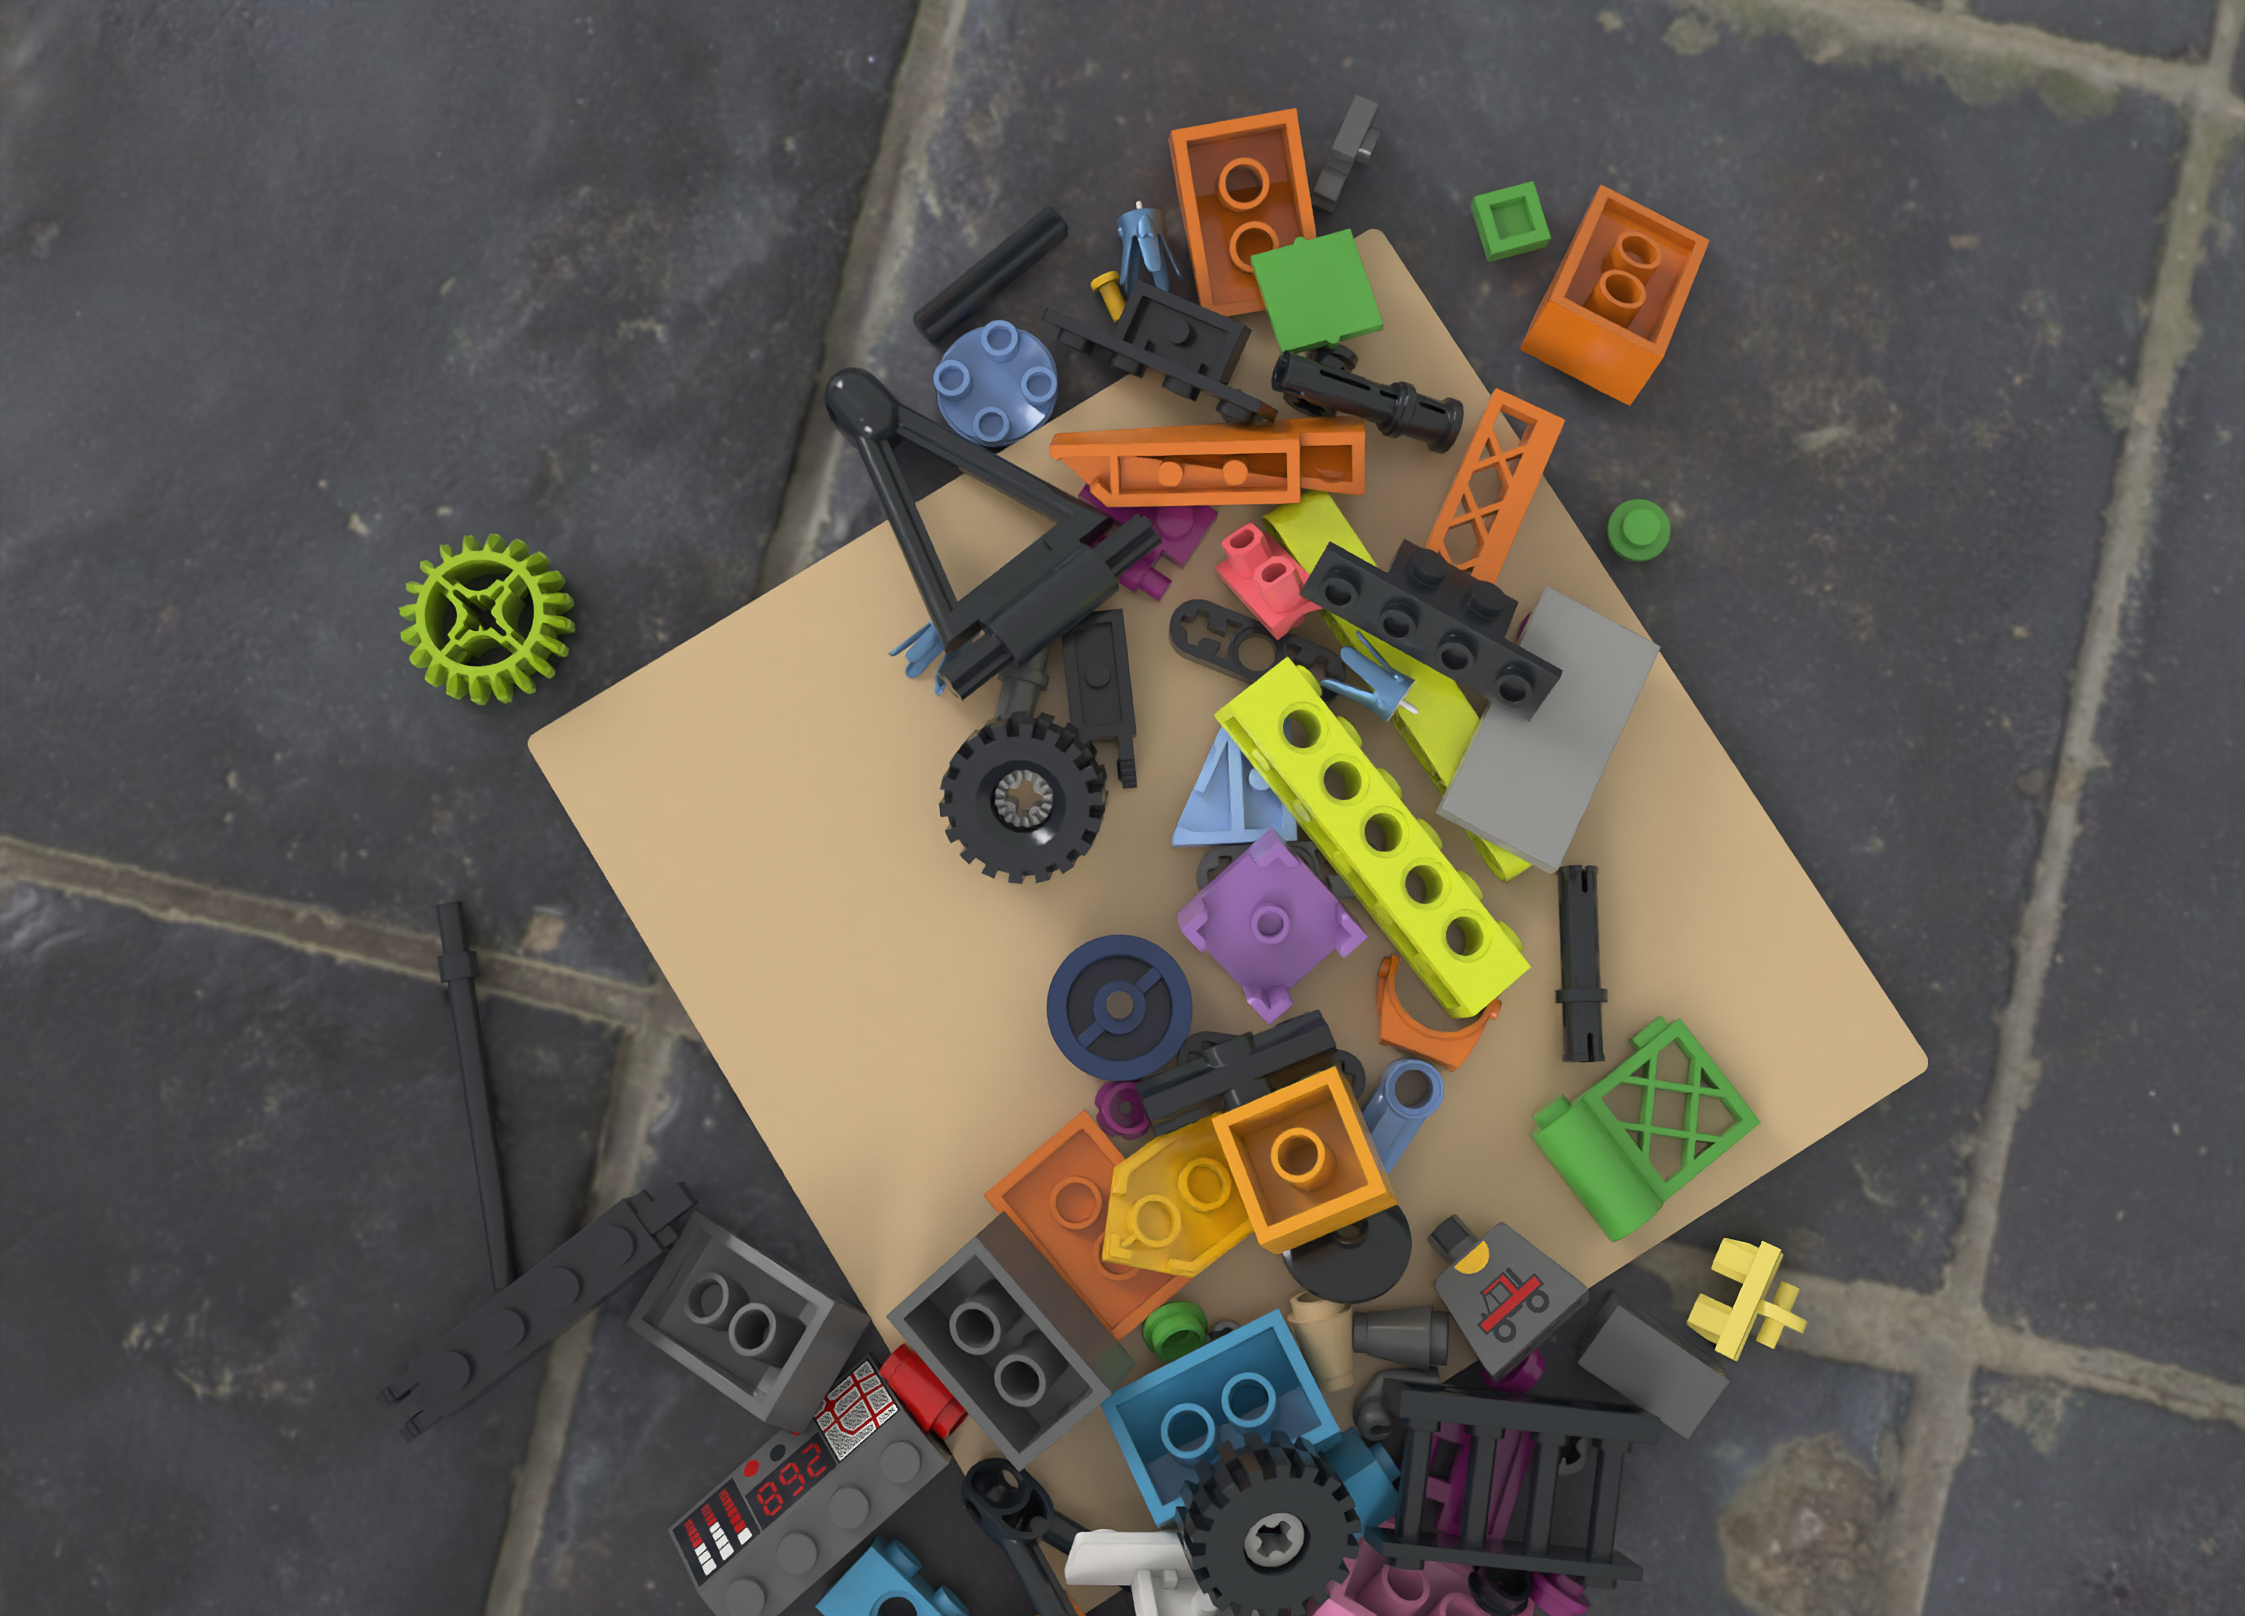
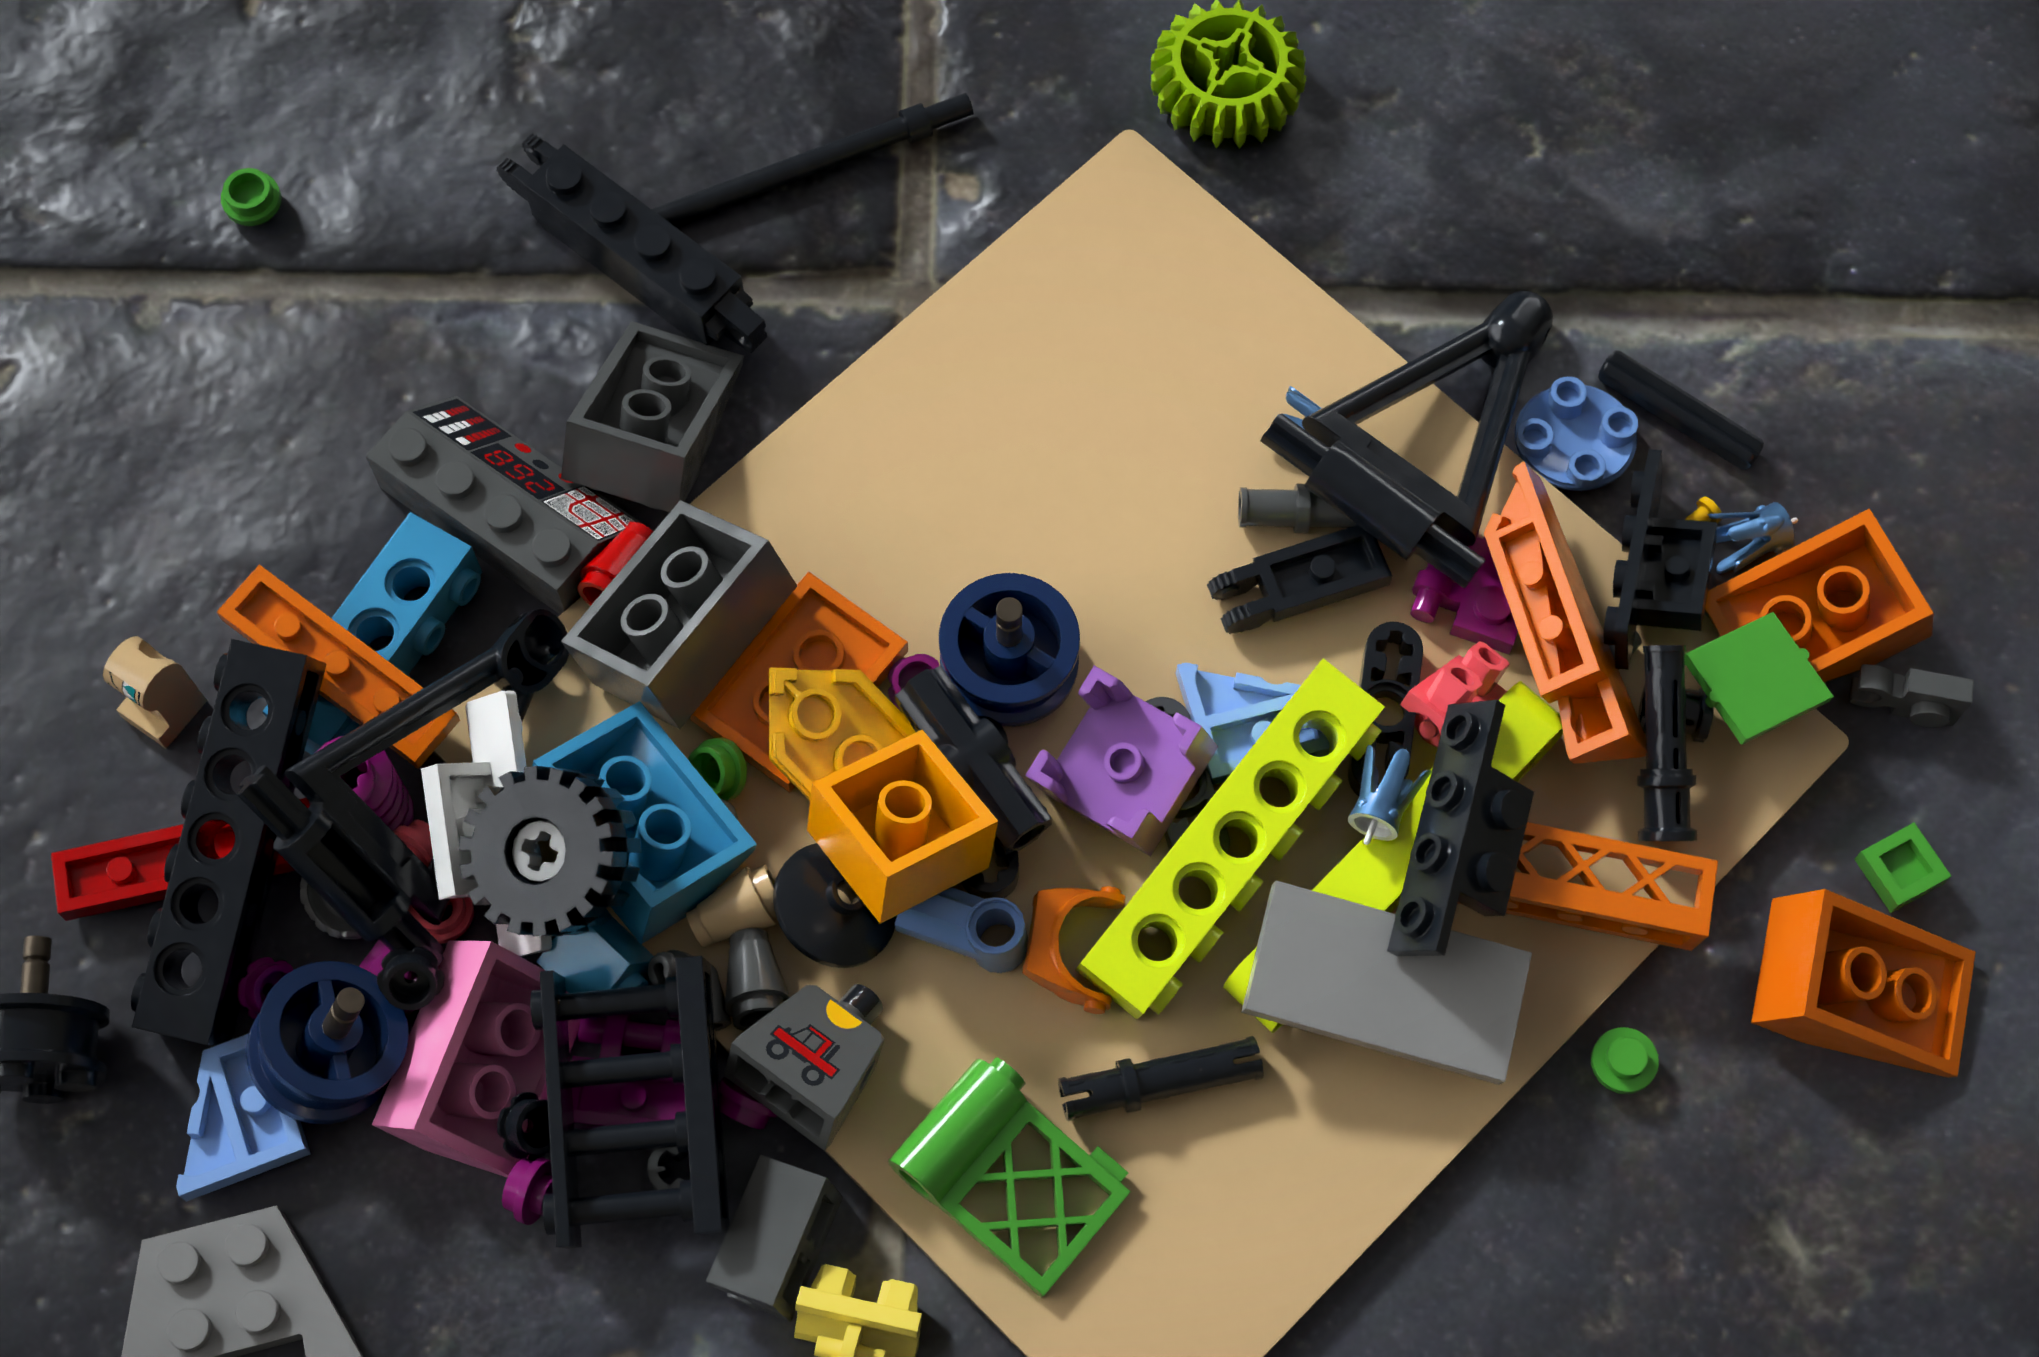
camera: 80 degrees right, 15 degrees down
black bush [939,711,1109,884] -> none

